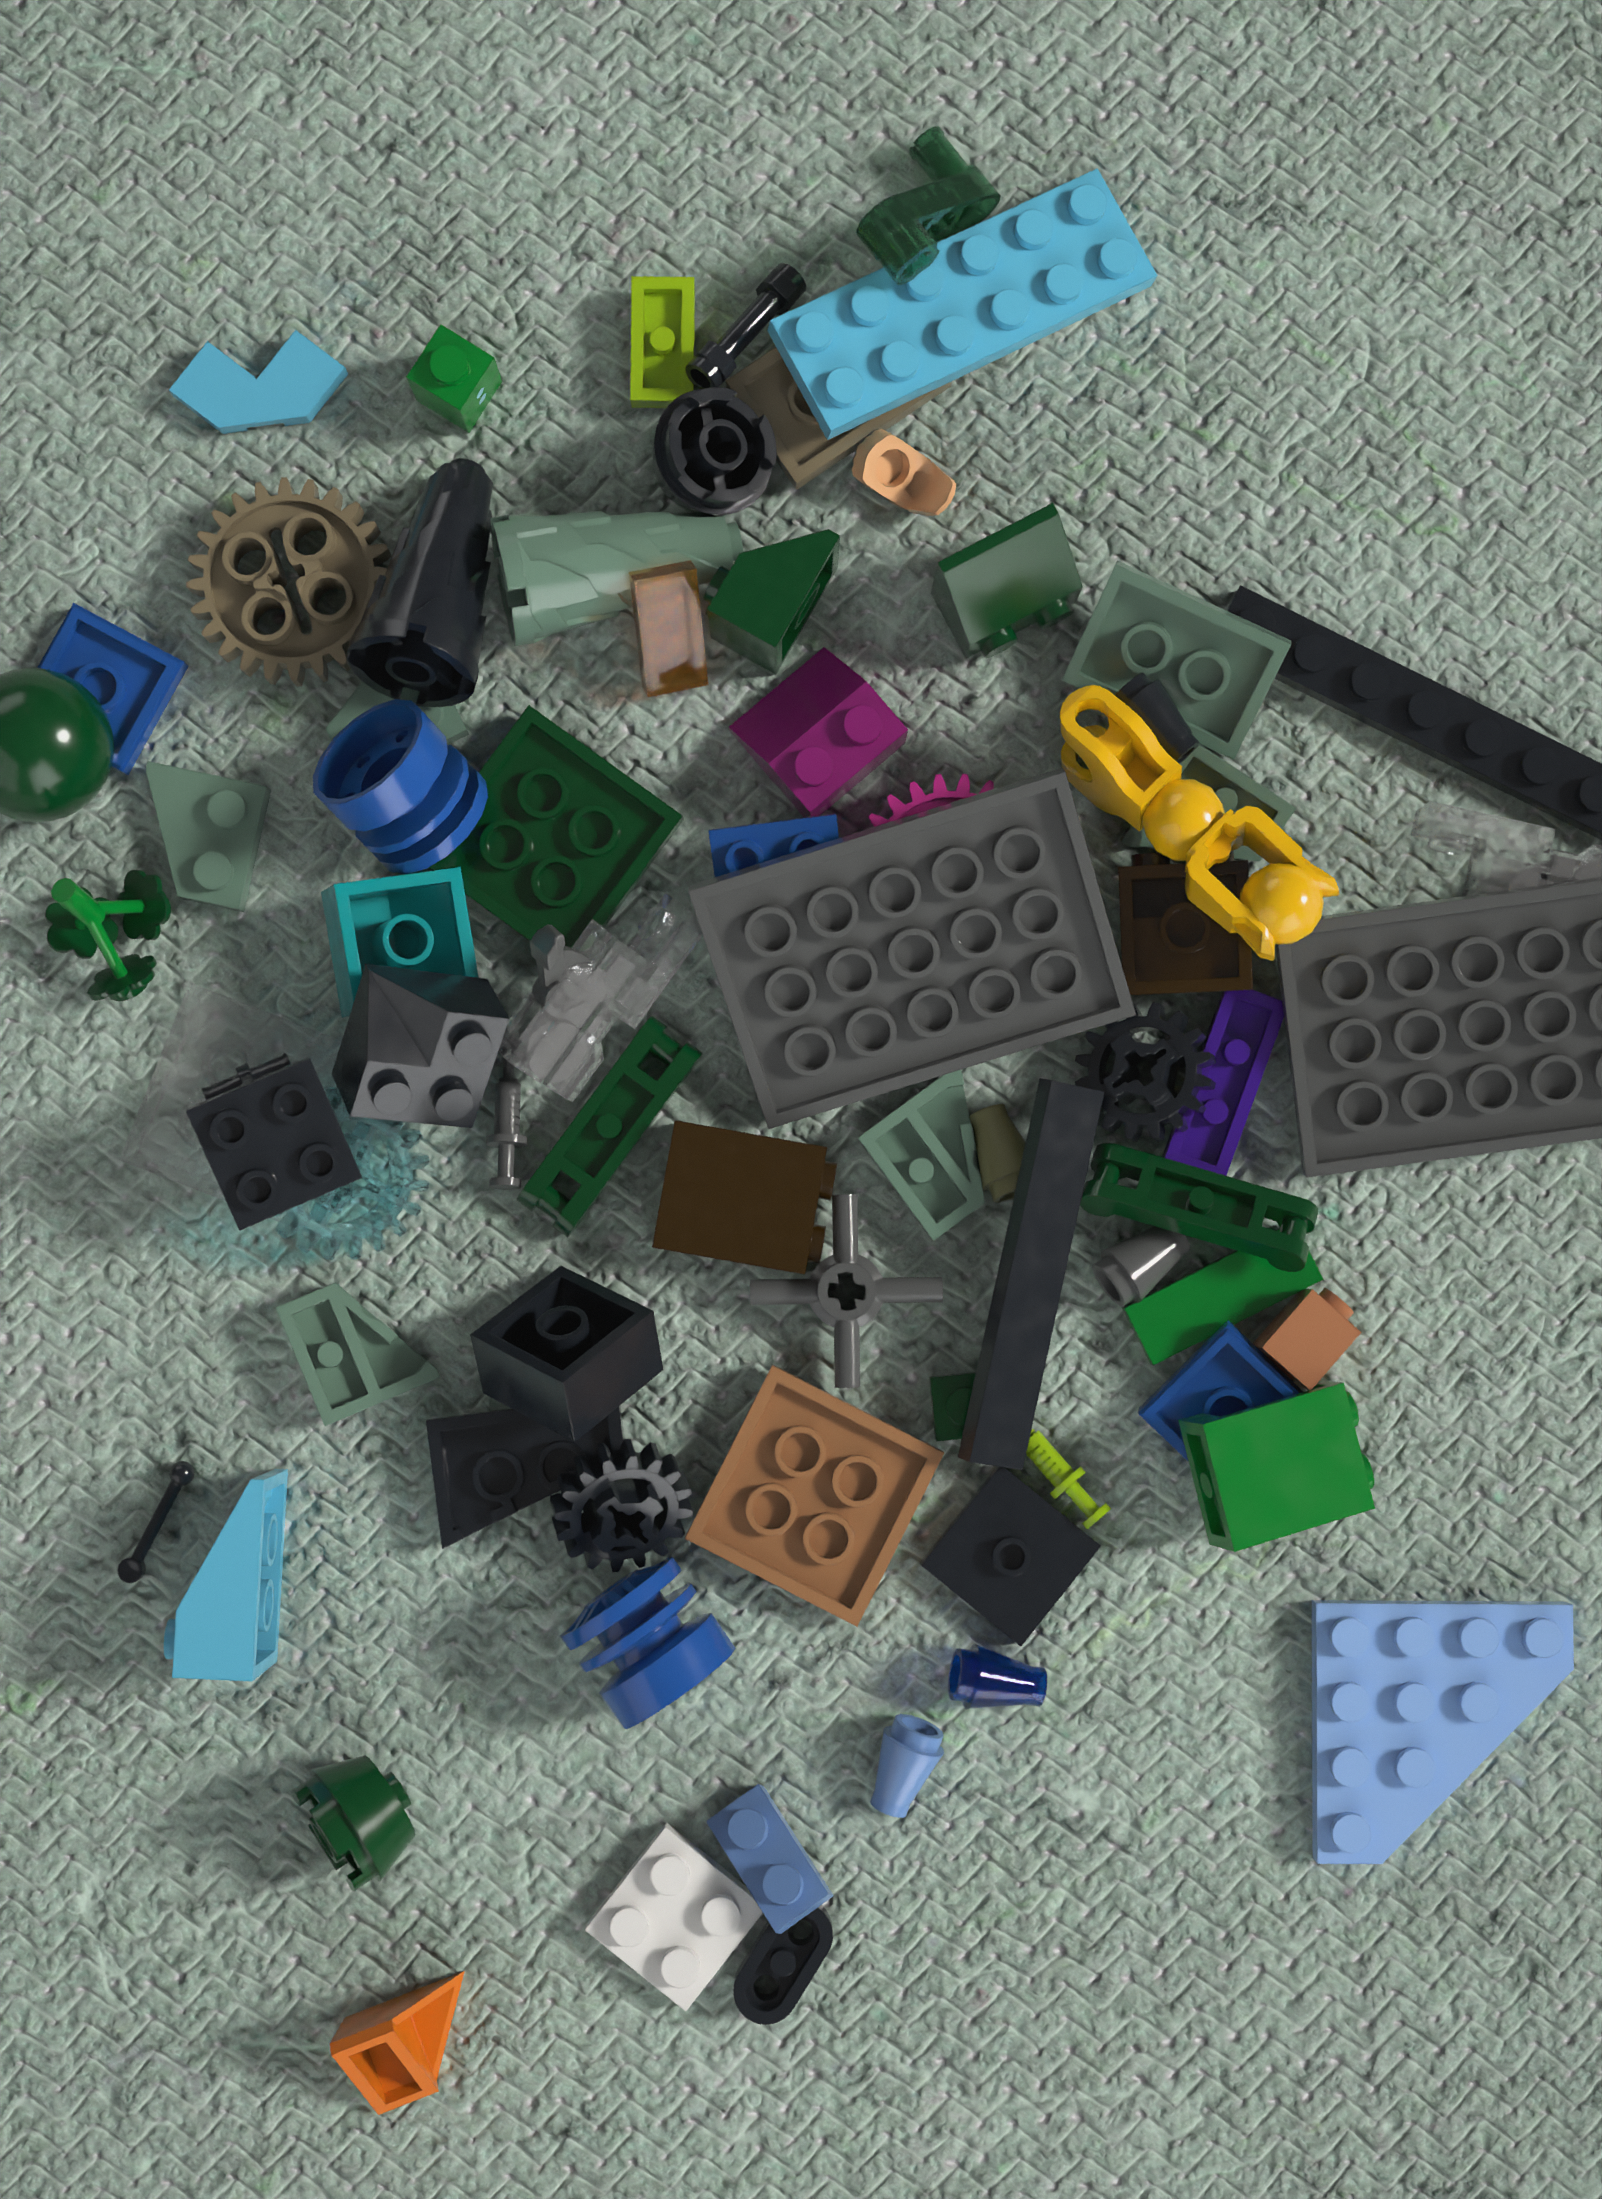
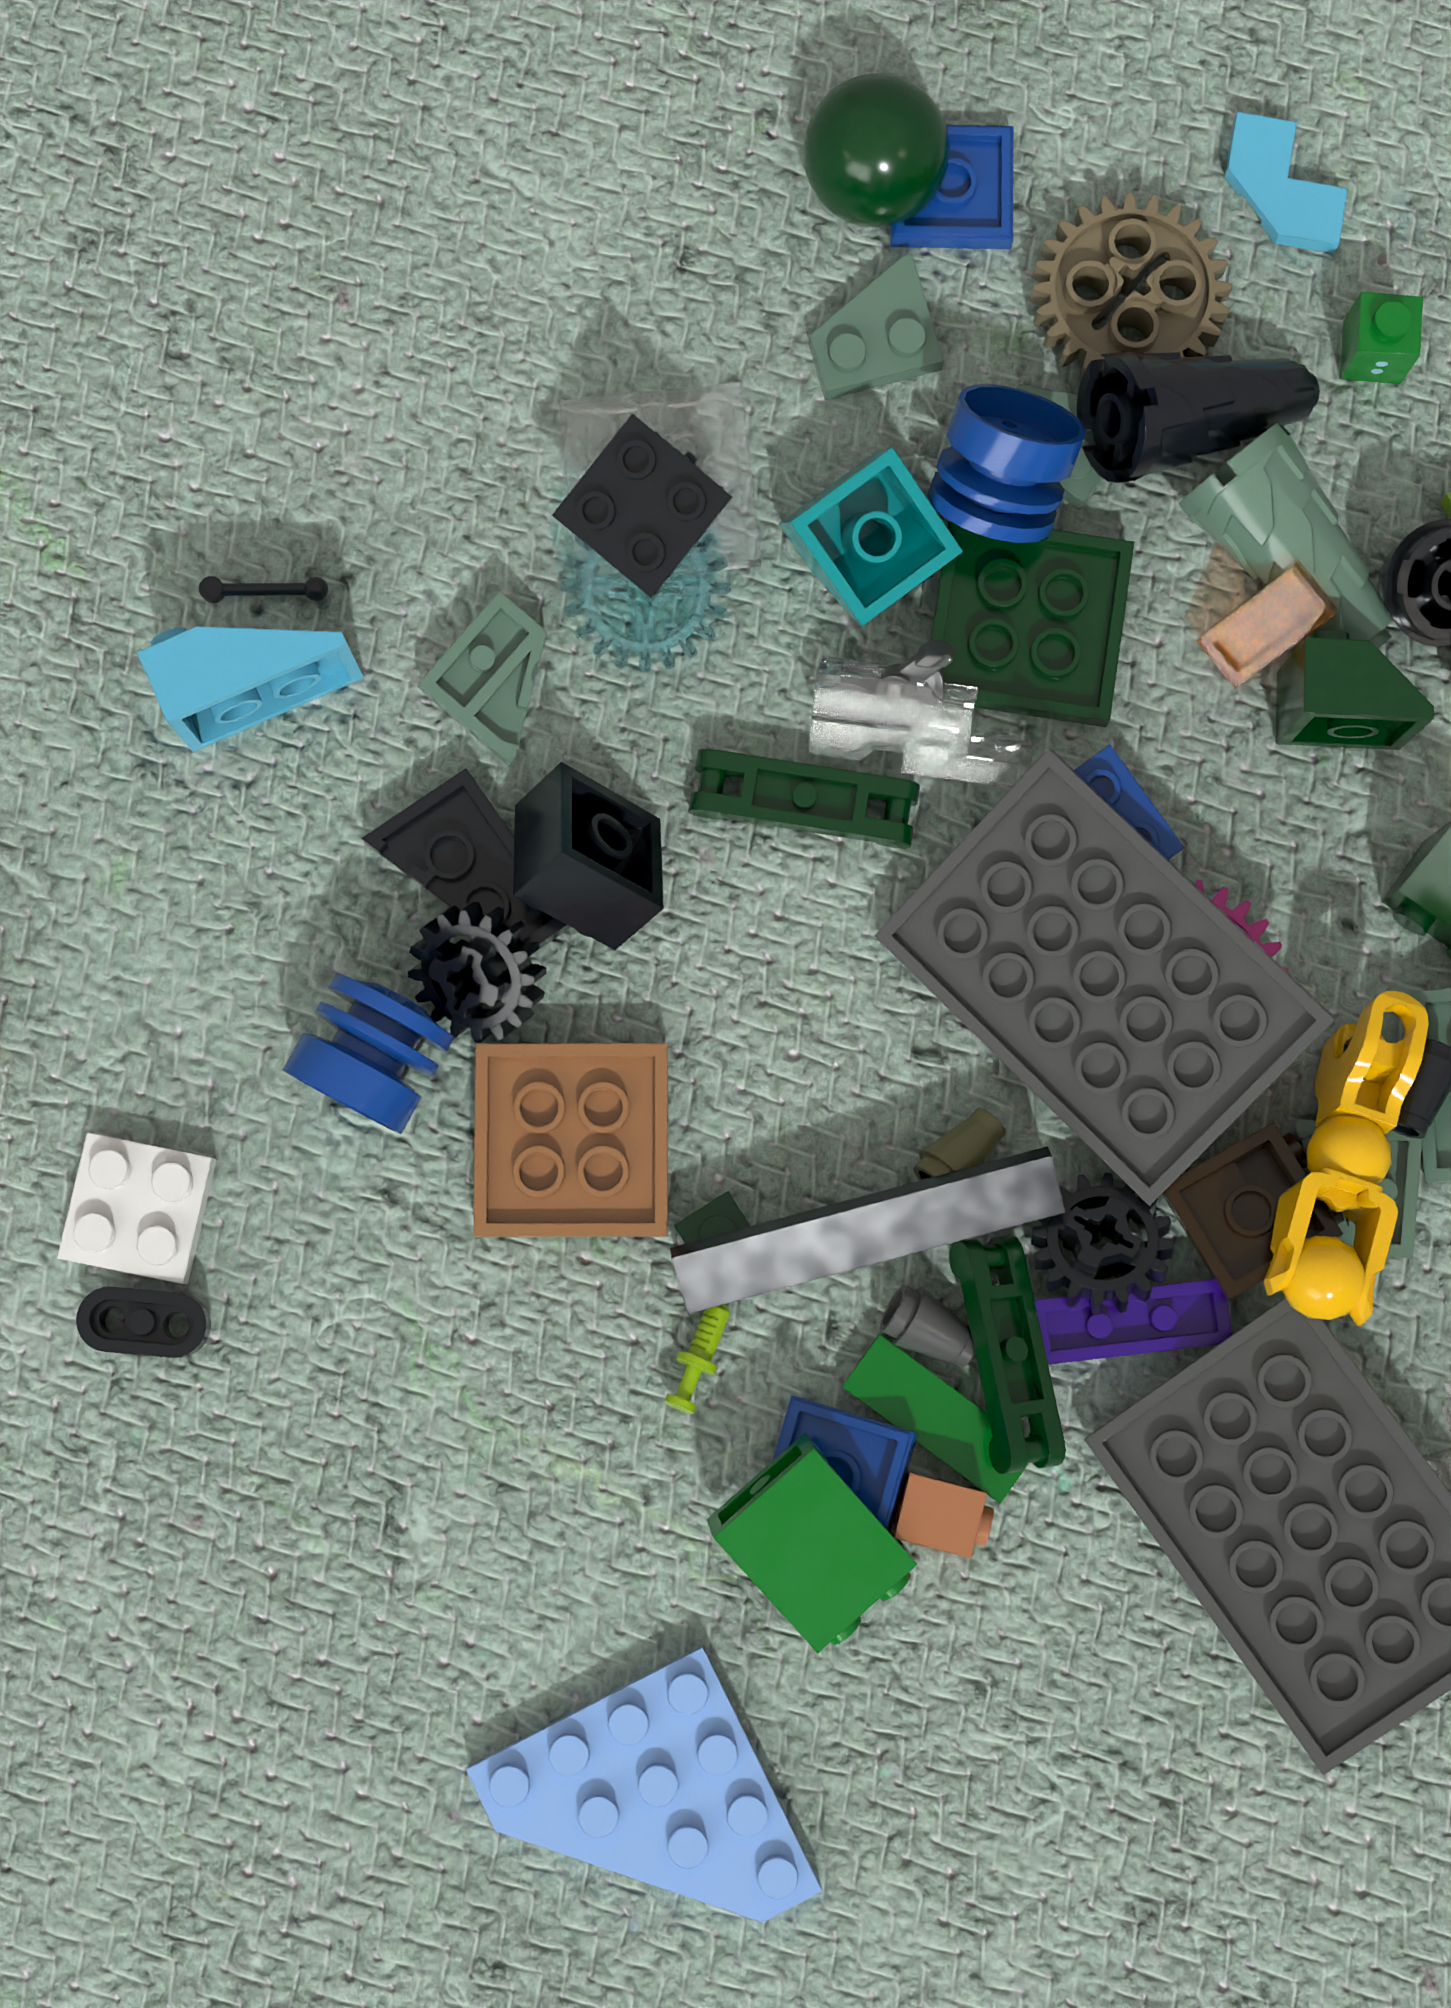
camera: 65 degrees right, 5 degrees down
dark green plant [45,870,171,1001] -> none
dark green cone [291,1755,416,1891] -> none
black slope [332,964,509,1128] -> none
dark grey piece [486,1040,527,1190] -> none
dark brown panel [652,1120,837,1275] -> none
medium blue plate [706,1784,834,1934] -> none
magenta slope [728,647,908,818] -> none
dark grey bar [750,1194,943,1388] -> none
sand green wing [857,1070,985,1241] -> none
medium blue cone [870,1714,944,1818] -> none
black plate [920,1466,1101,1646] -> none
clear blue cone [948,1644,1047,1709] -> none

